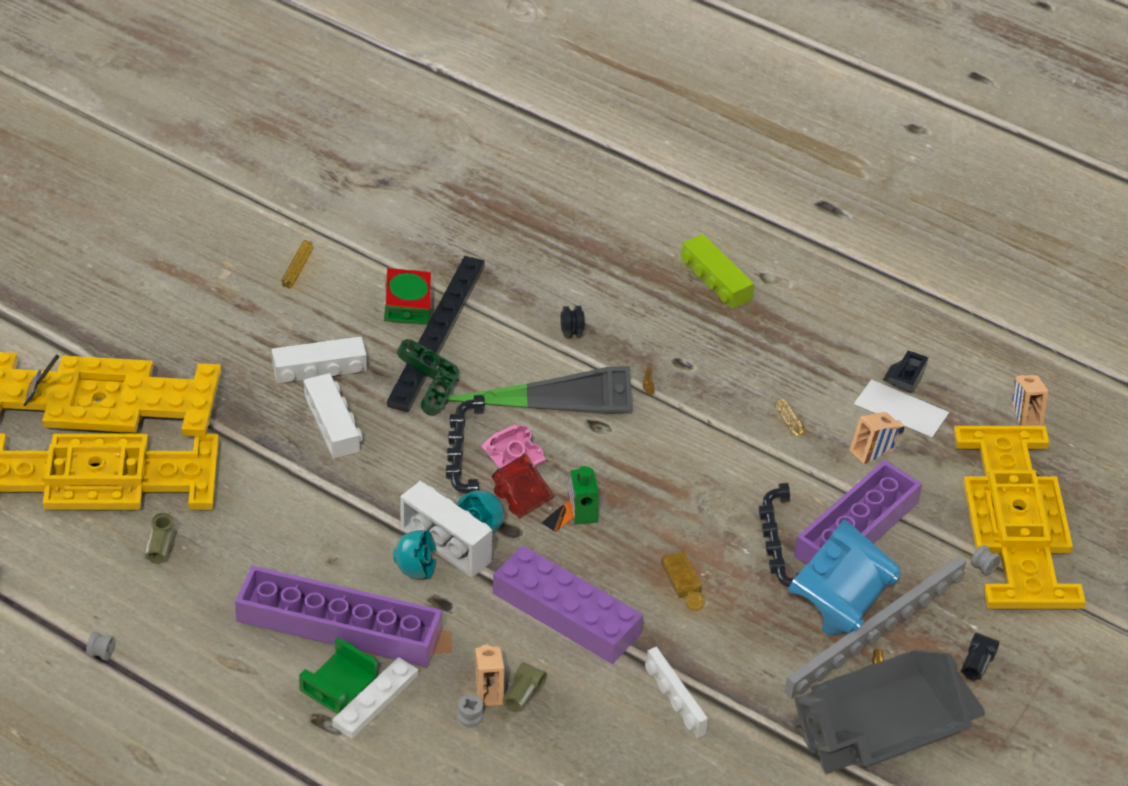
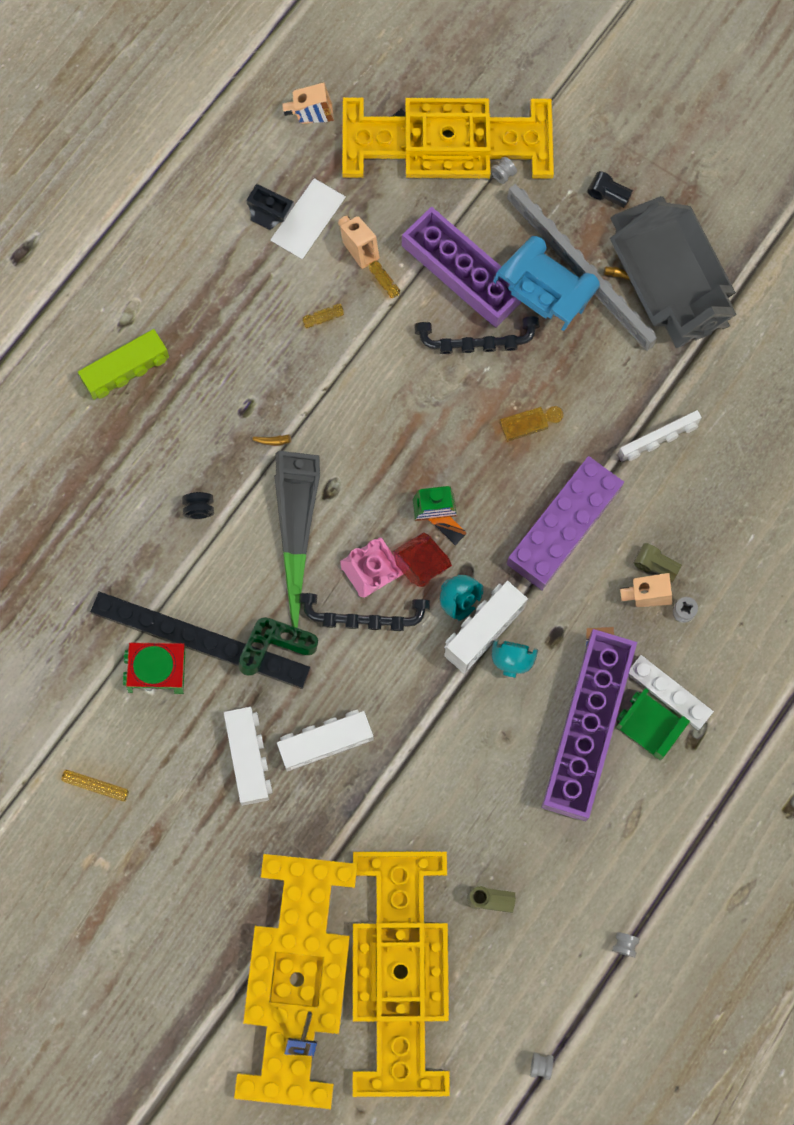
camera: 90 degrees left, 30 degrees up
none -> clear yellow axle [369,260,400,298]

